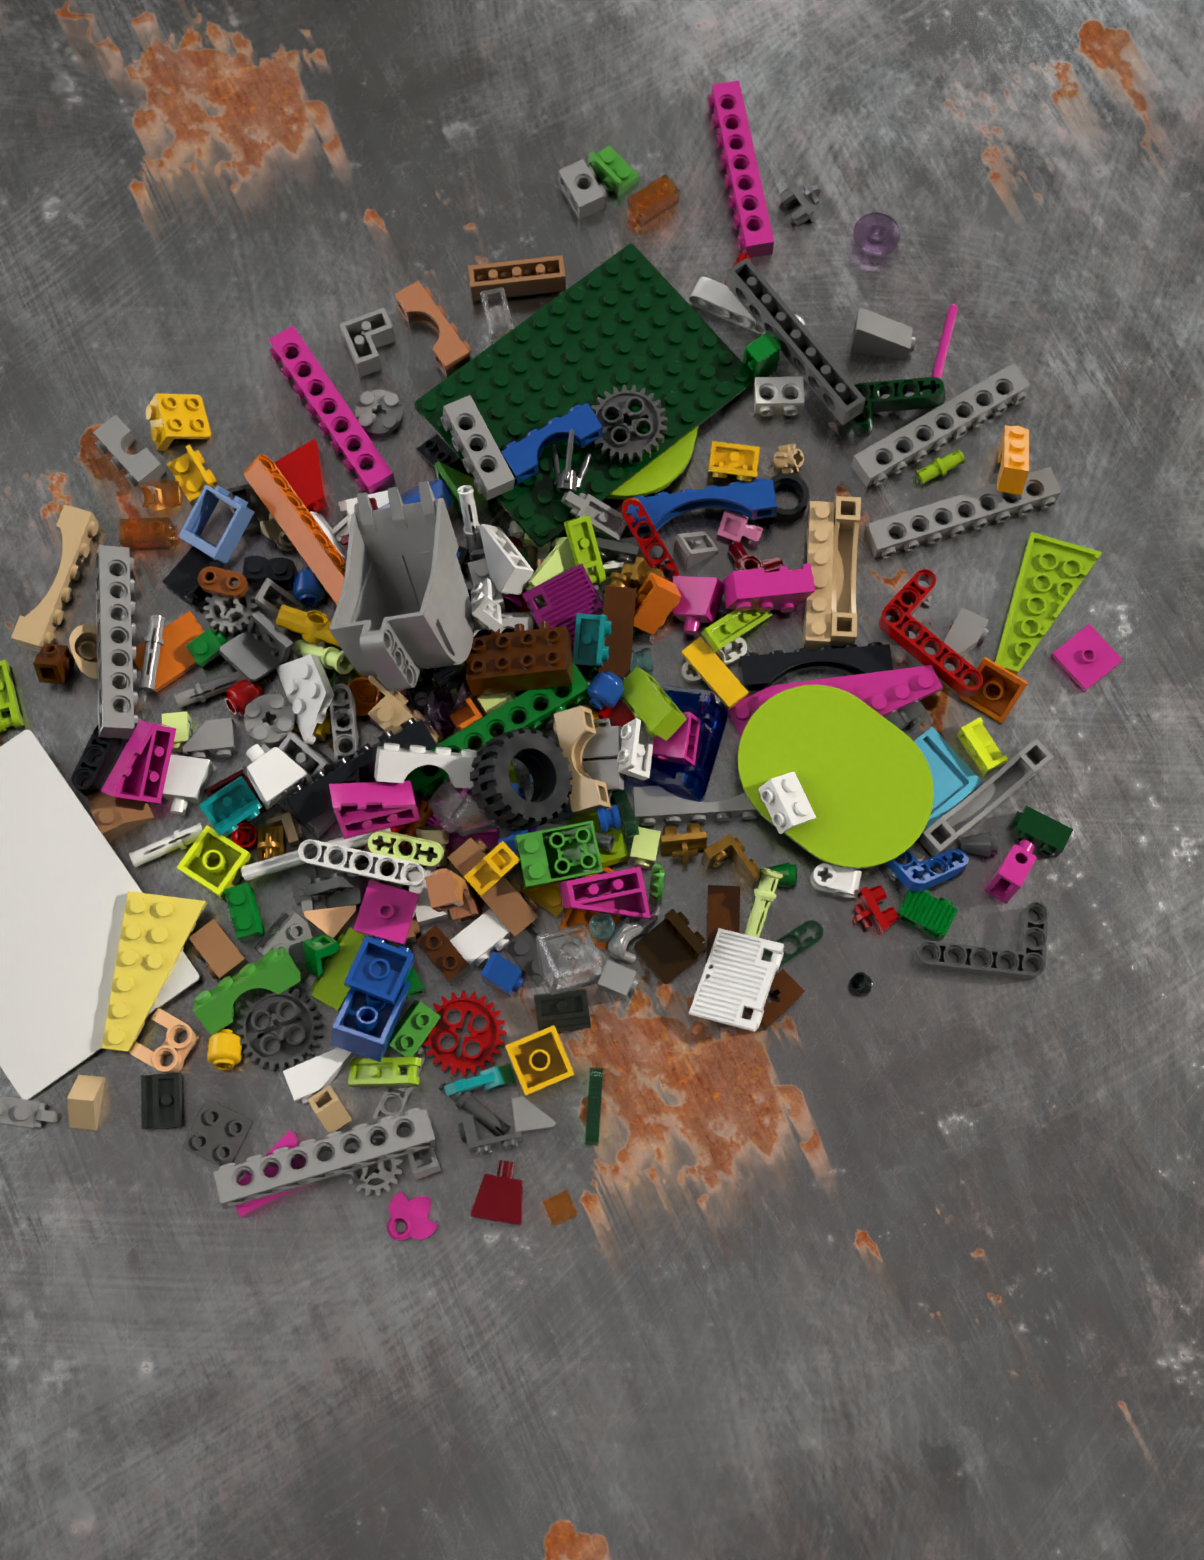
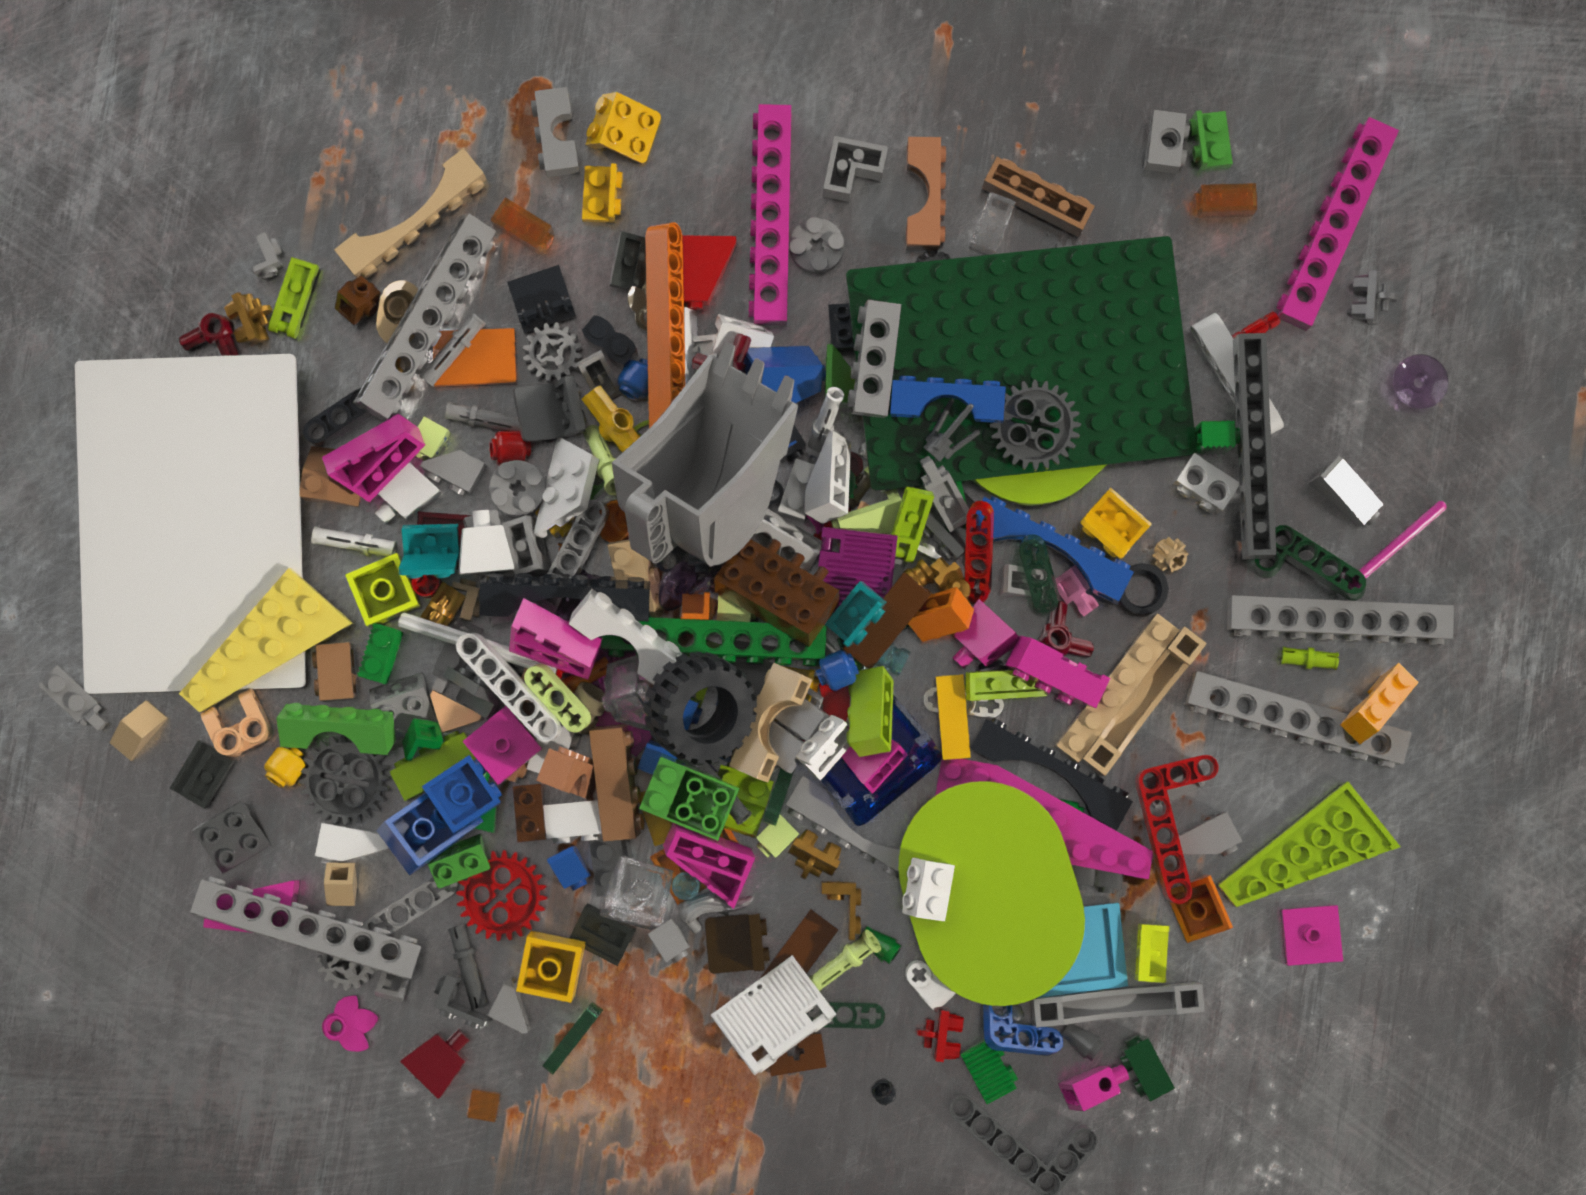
camera: 30 degrees right, 10 degrees up
clear orange panel [140,479,181,510] -> none
medium blue window [178,485,255,563] -> none
green bracket [186,628,228,667] -> none
dark orange plate [198,566,248,599] -> none
lime plate [348,1057,422,1087] -> none
teal piece [444,1064,516,1096] -> none
yellow slope [463,841,520,896] -> none
white bracket [471,578,502,632] -> none
blue wheel [597,804,622,833] -> none
bright green gear [649,863,665,905] -> none
none -> clear green beam [1019,534,1060,613]

